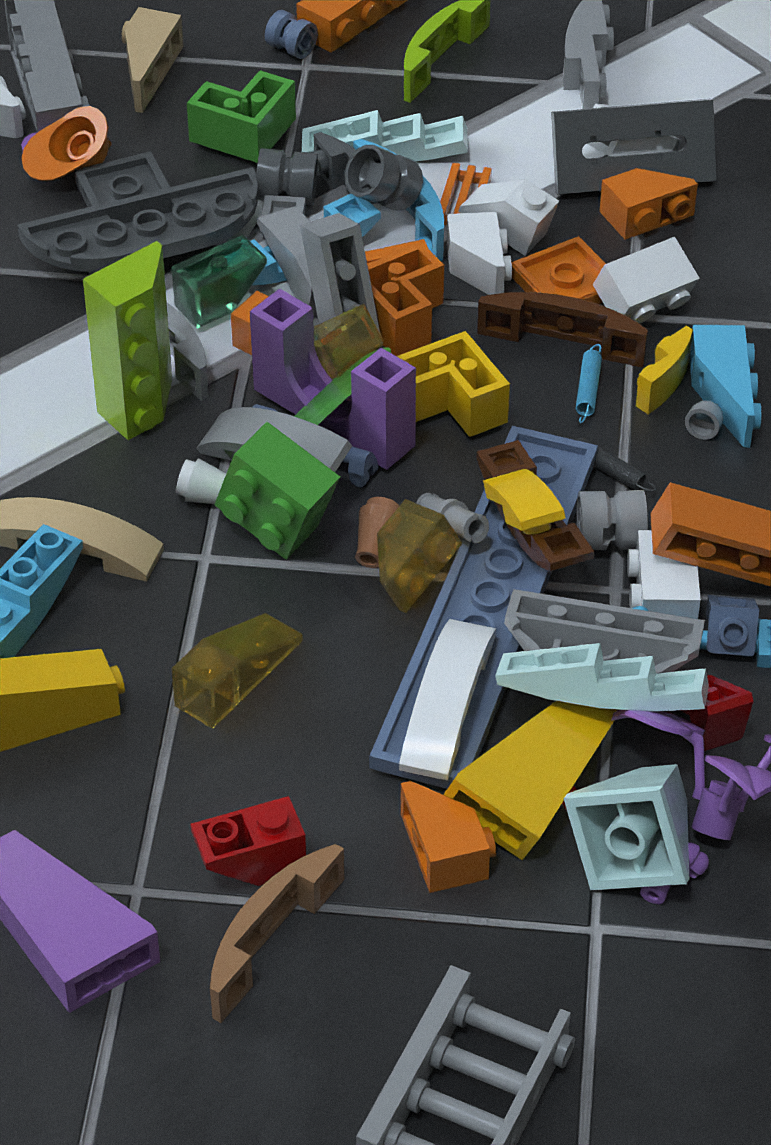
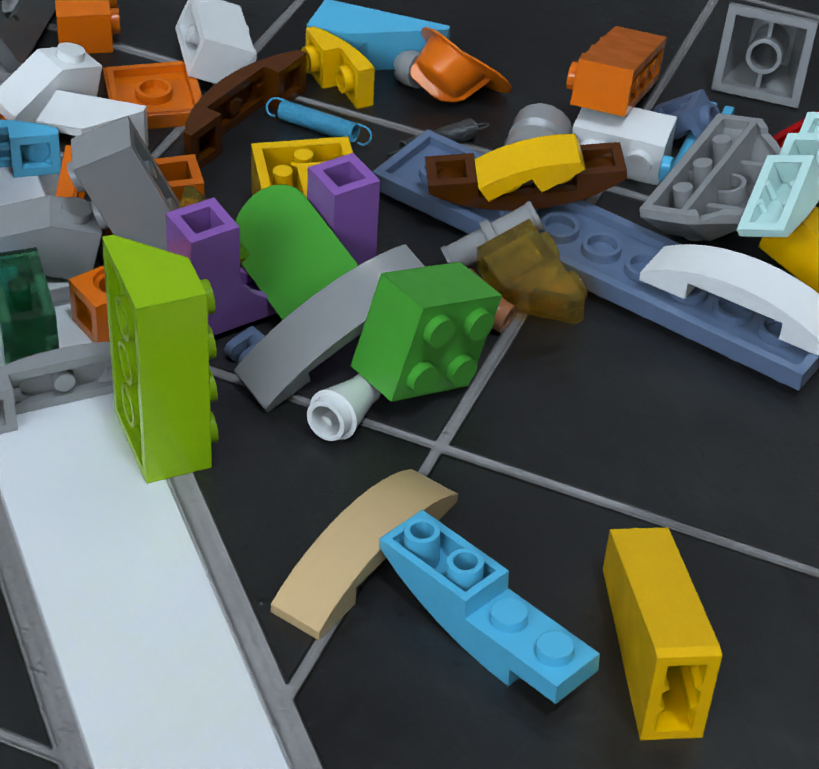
camera: 75 degrees left, 5 degrees down
clear yellow slope [172,613,303,729] -> none
none -> orange piece [409,27,512,103]

